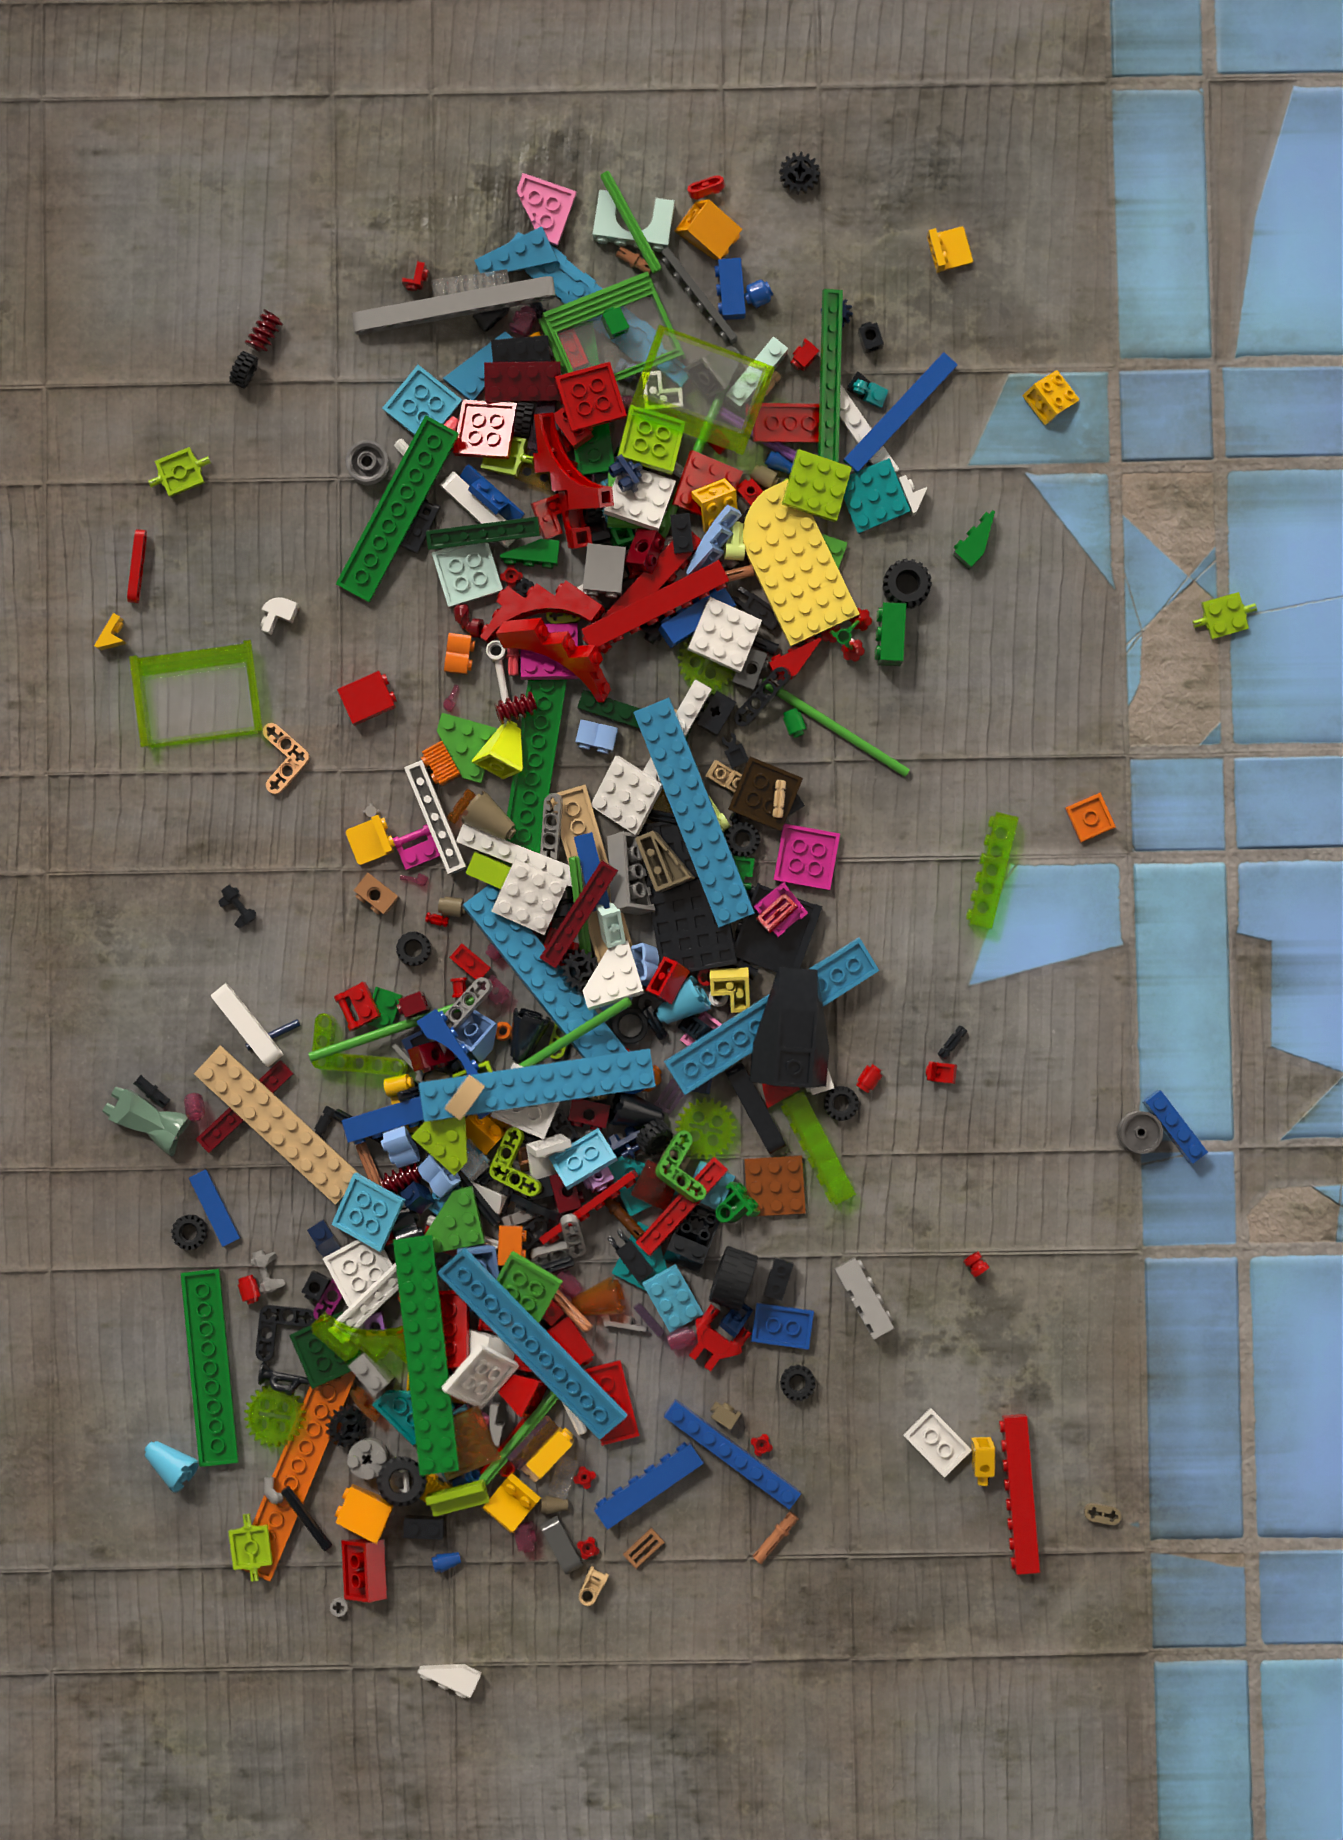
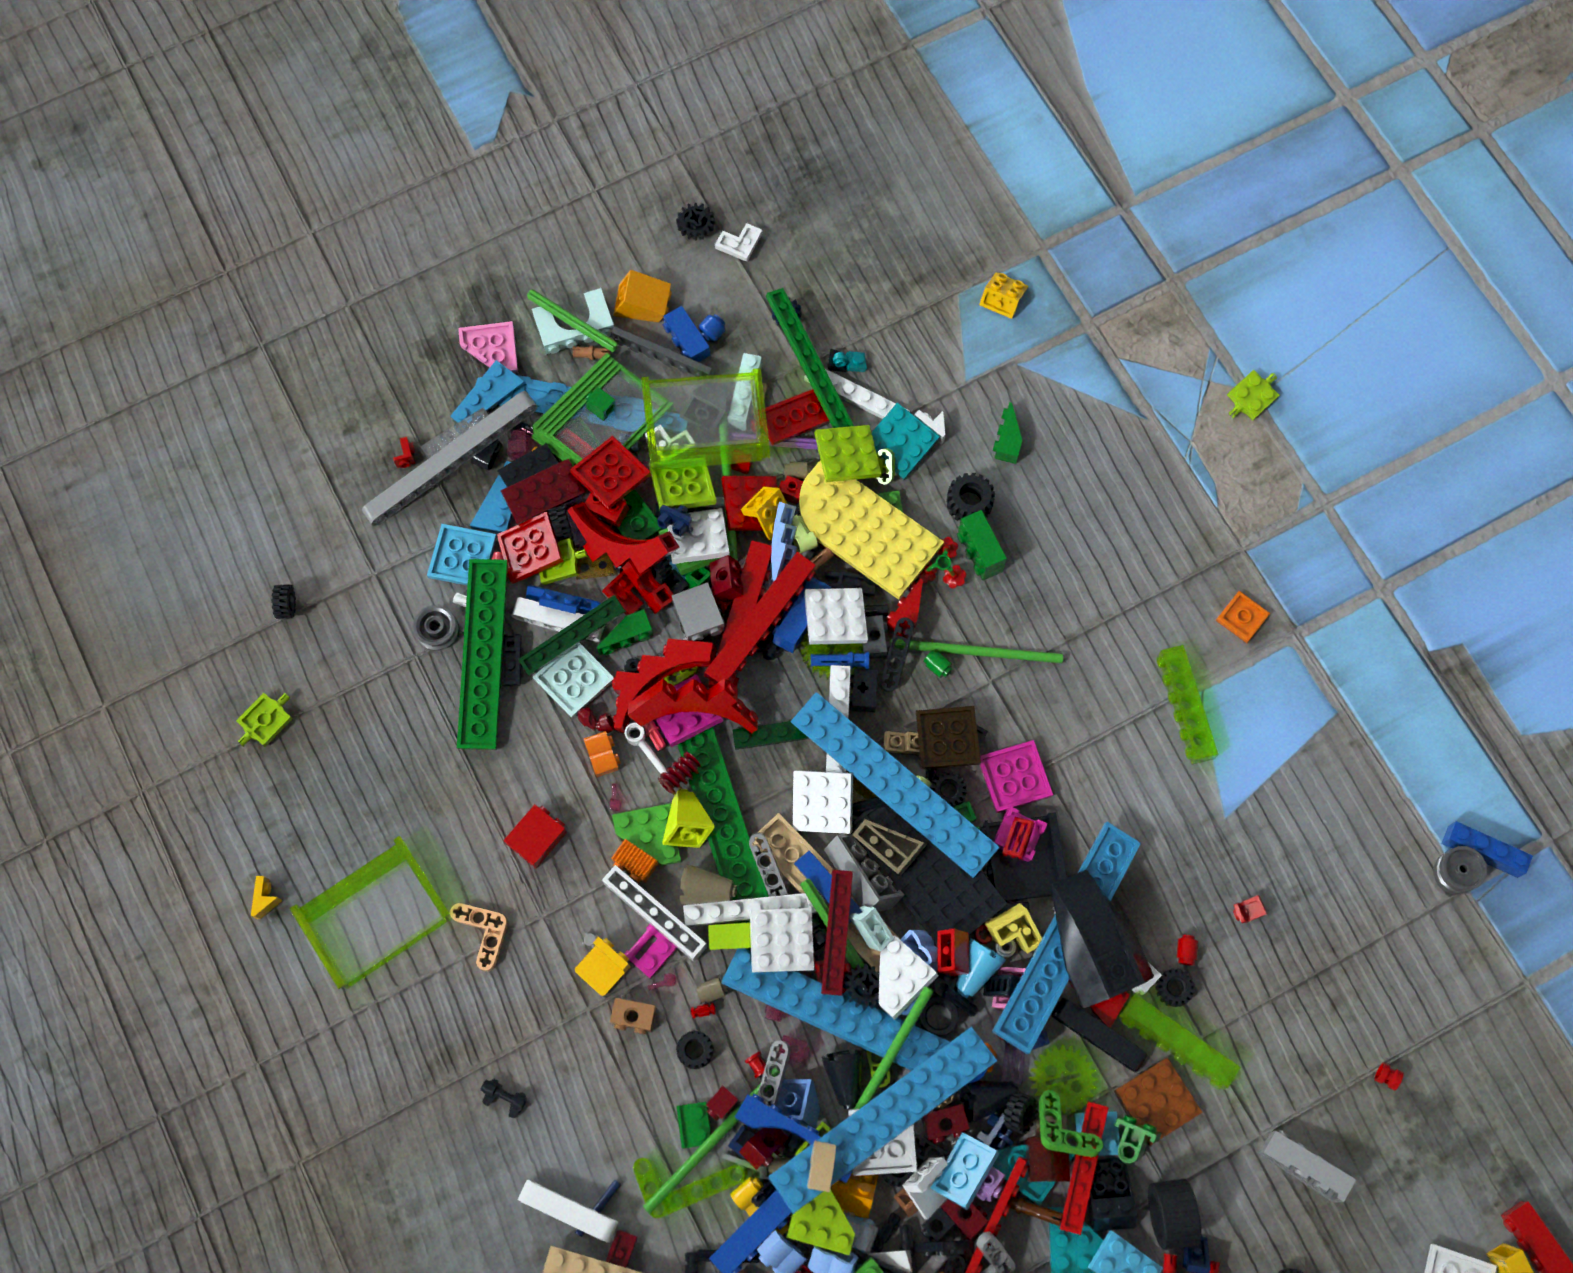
camera: 25 degrees left, 15 degrees down
red beam [127,529,147,603] -> none
dark red piece [245,309,283,352] -> none
white brick [260,597,299,635] -> none
red plate [334,982,381,1032] -> none
clear orange axle [447,789,475,824] -> none
red plate [449,943,491,980] -> none
lime beam [489,1127,542,1196] -> none
orange plate [495,1022,512,1041] -> none
red plate [500,565,523,588] -> none
light blue brick [575,719,618,754] -> none
black hinge [607,1229,654,1282] -> none
black plate [670,513,694,554] -> none
red plate [687,176,725,200] -> none
black plate [722,733,749,769] -> none
blue plate [751,1302,814,1350] -> none
black brick [763,1257,794,1301] -> none
blue cone [764,450,793,475] -> none
tan axle [773,780,786,818] -> none
red brick [790,338,820,372] -> none
blue tile [843,352,958,473] -> none
black brick [858,322,884,354] -> none
yellow bracket [927,226,973,273] -> none
black axle [938,1025,967,1060] -> none
none -> white plate [715,223,763,262]
none -> blue pin [811,652,869,669]
none -> lime beam [876,448,895,484]

